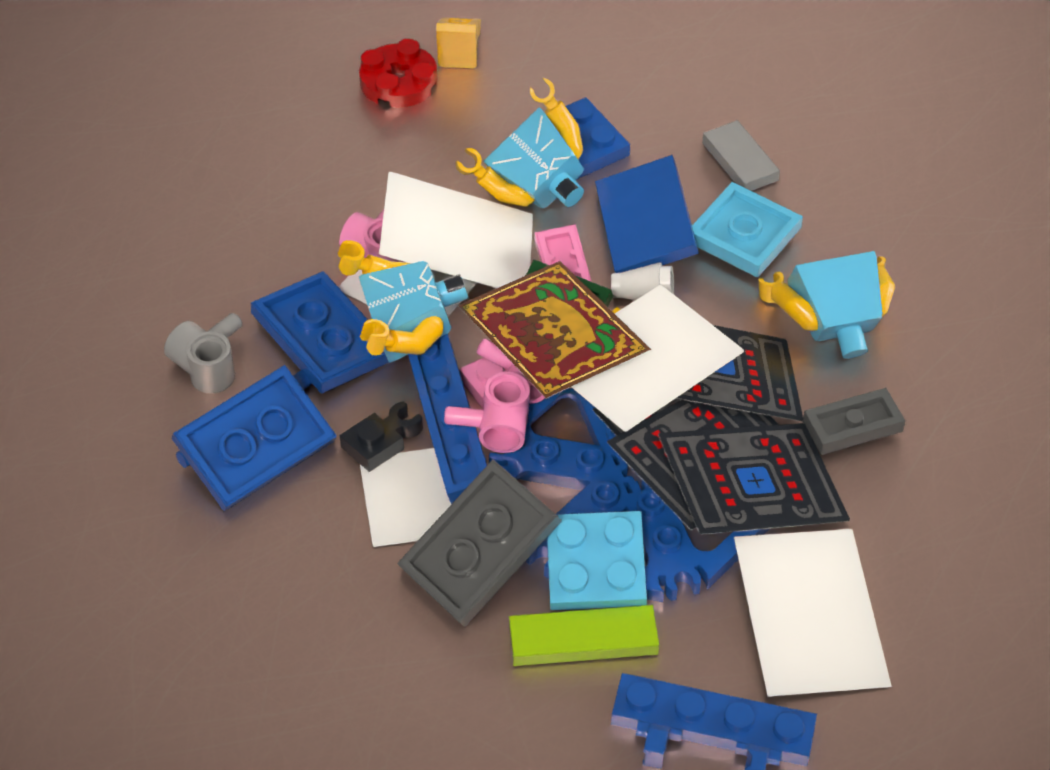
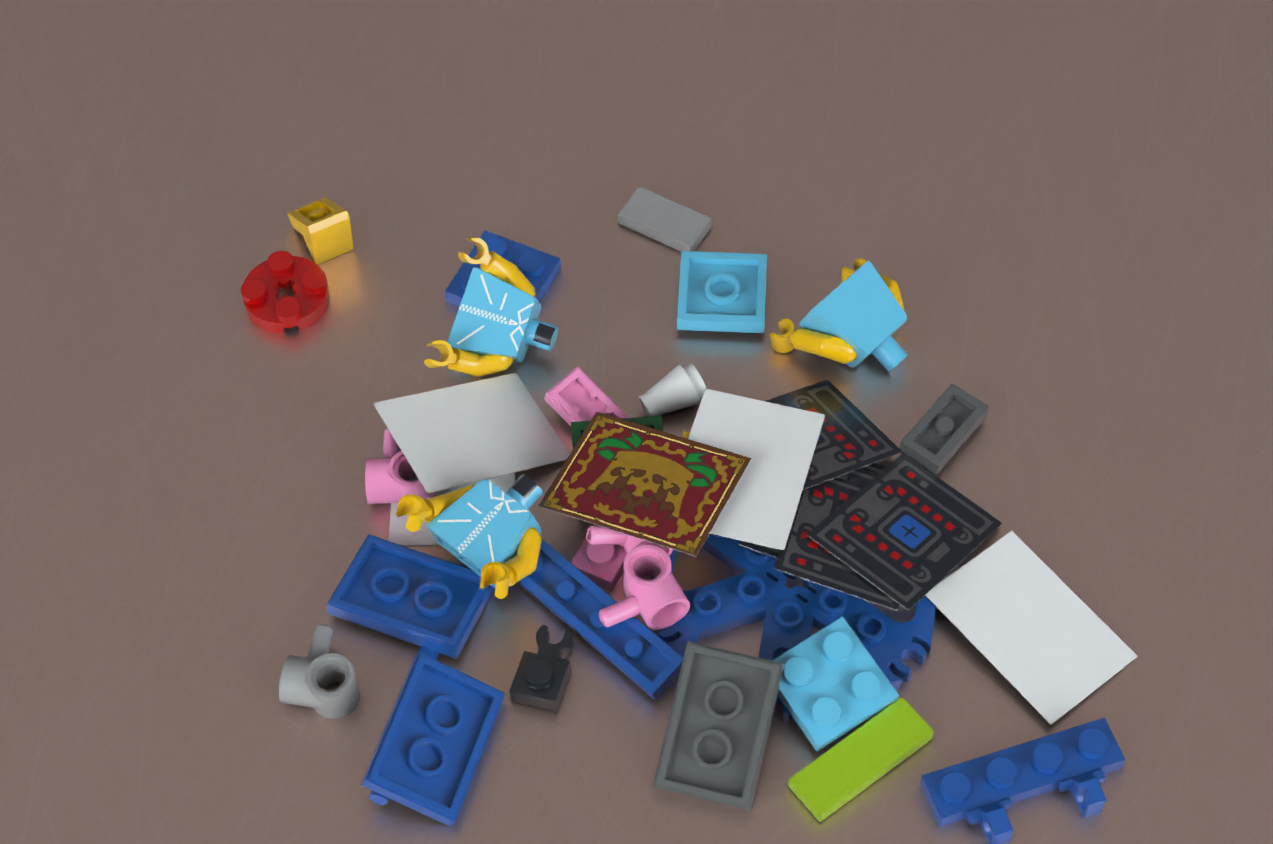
camera: 30 degrees left, 5 degrees up
white sticker [360,448,451,547] -> none
blue tile [595,155,699,273] -> none

